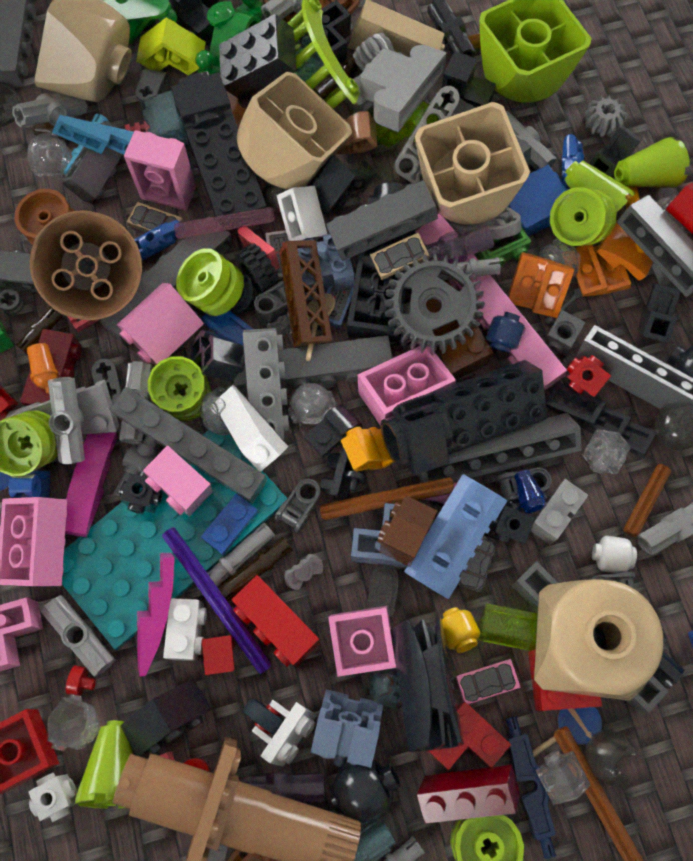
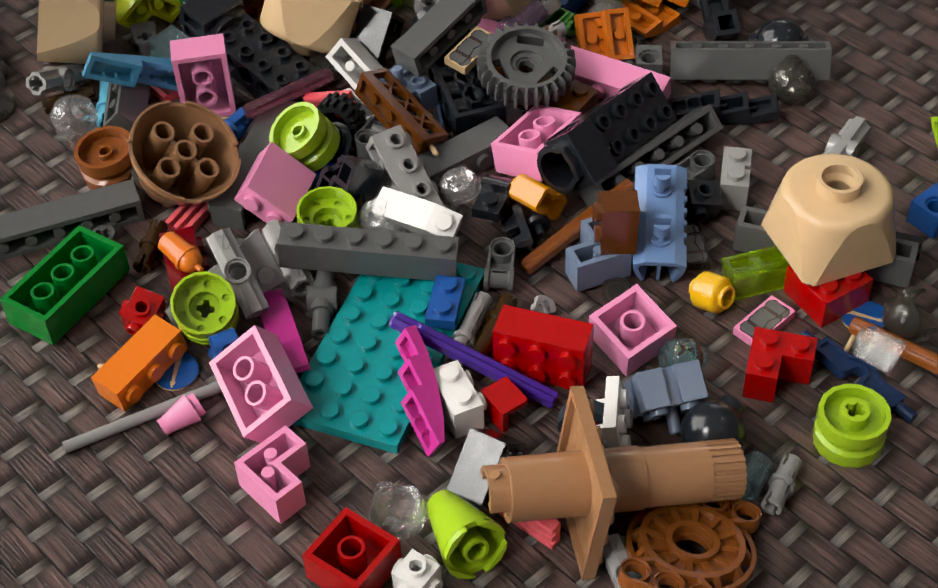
camera: 25 degrees left, 25 degrees down
light grey piece [41,595,116,677] -> none
red tile [66,665,96,697] -> none
black brick [120,472,163,514] -> none
bright pink brick [143,445,212,517] -> none
black piece [391,618,464,752] -> none
dark red brick [417,765,520,824] -> none
dark blue head [486,312,526,353] -> none
clear blue cone [514,470,547,513] -> none
red brick [566,355,611,397] -> none
clear brick [582,429,631,475] -> none
dark orange axle [623,464,671,537] -> none

